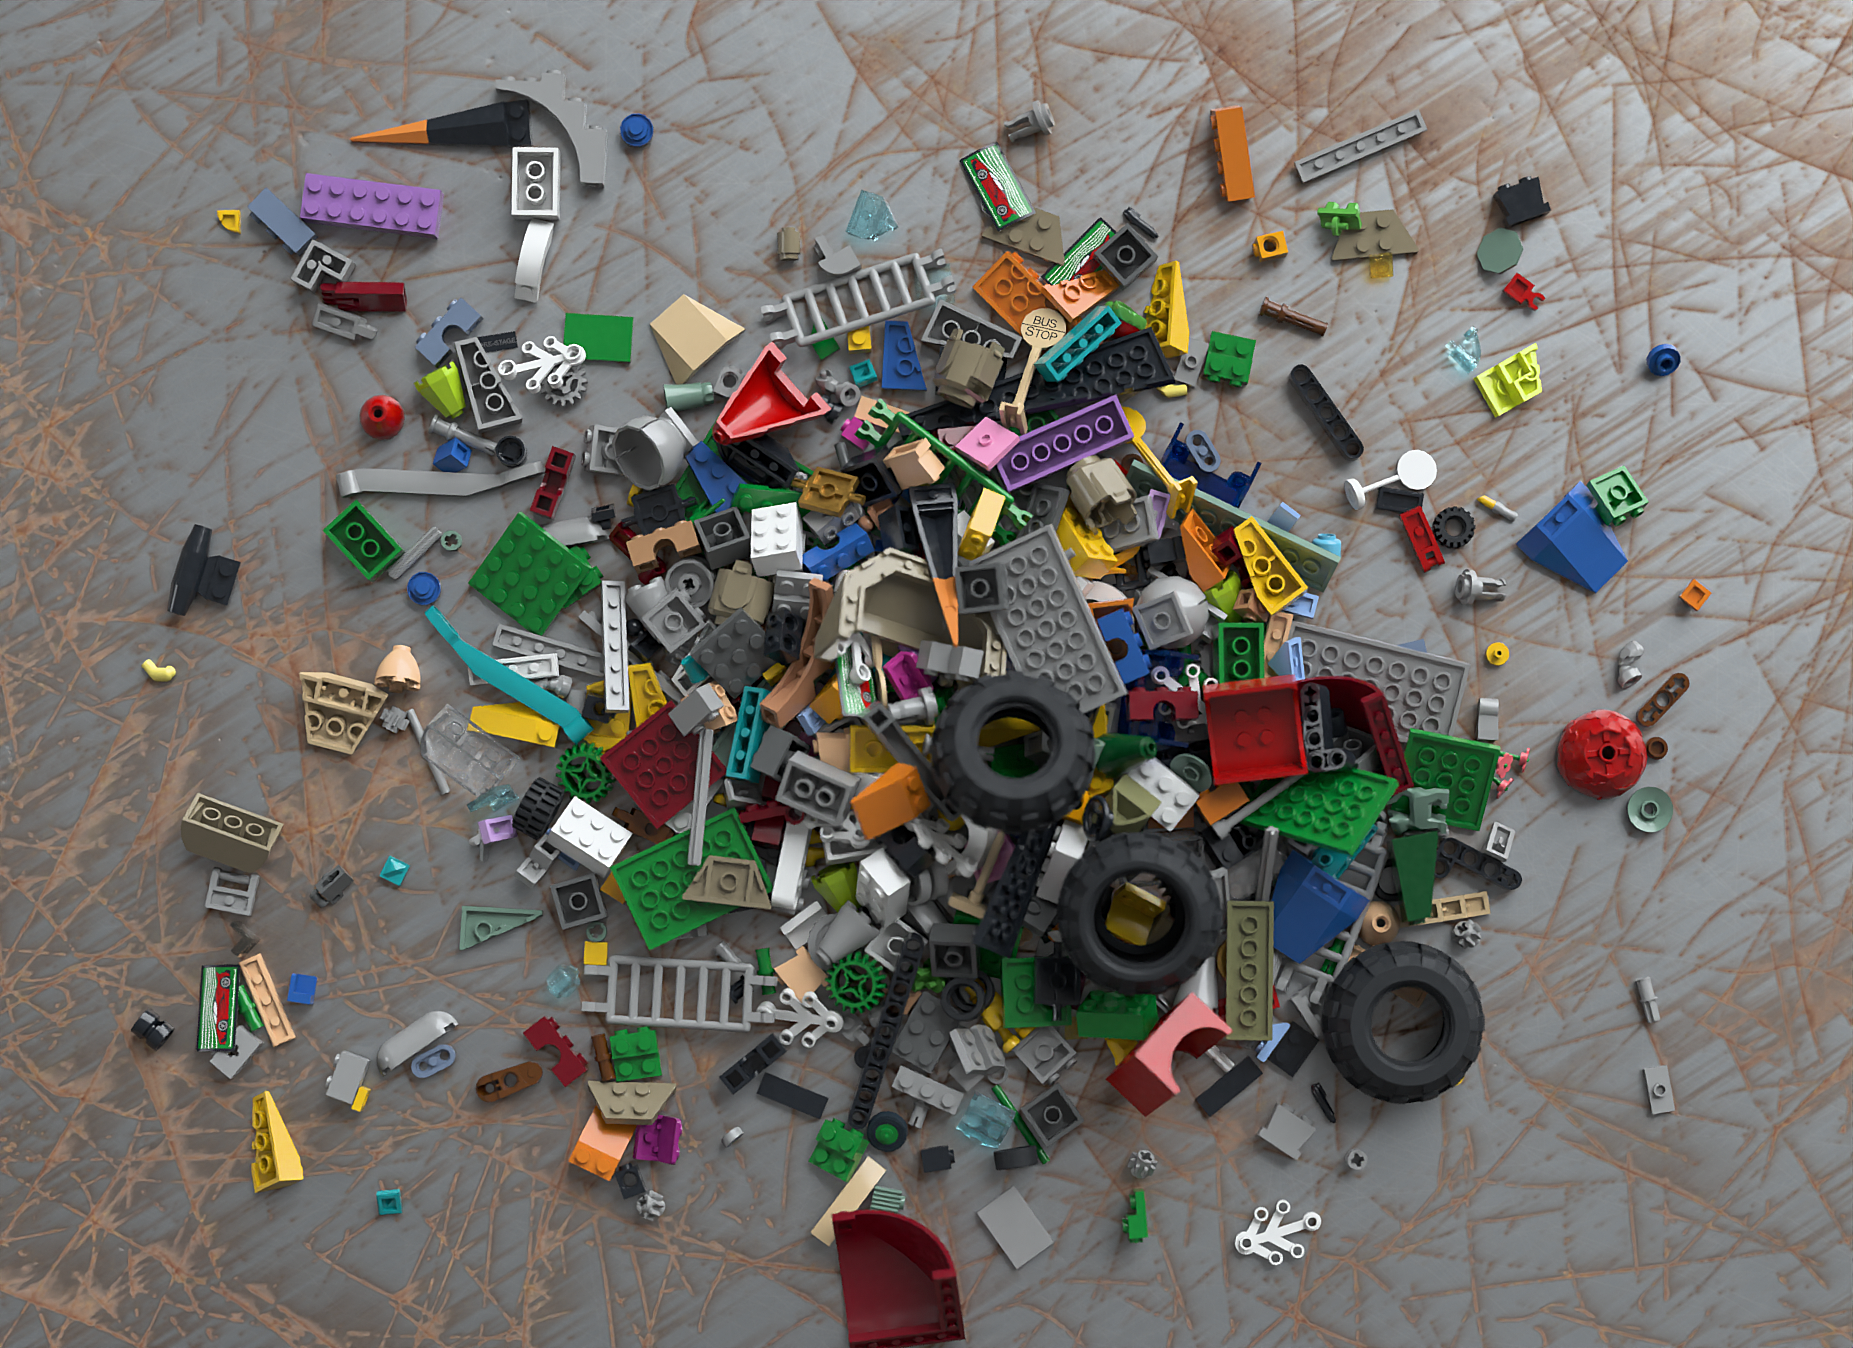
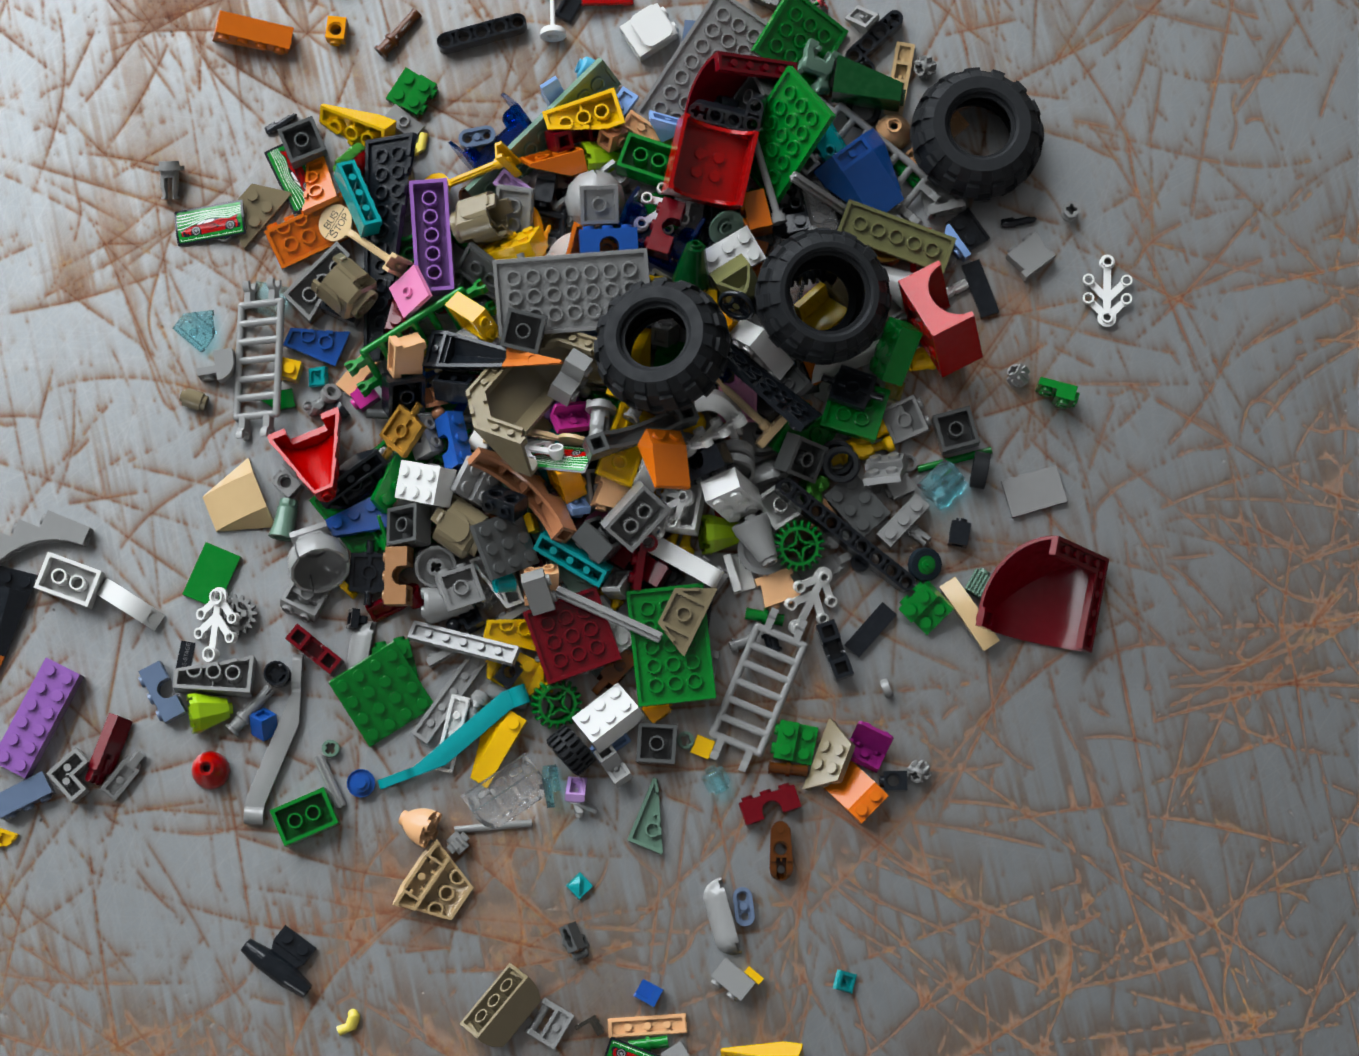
camera: 65 degrees left, 5 degrees down
blue plate [620,113,654,147] -> none
none -> white brick [620,3,679,62]

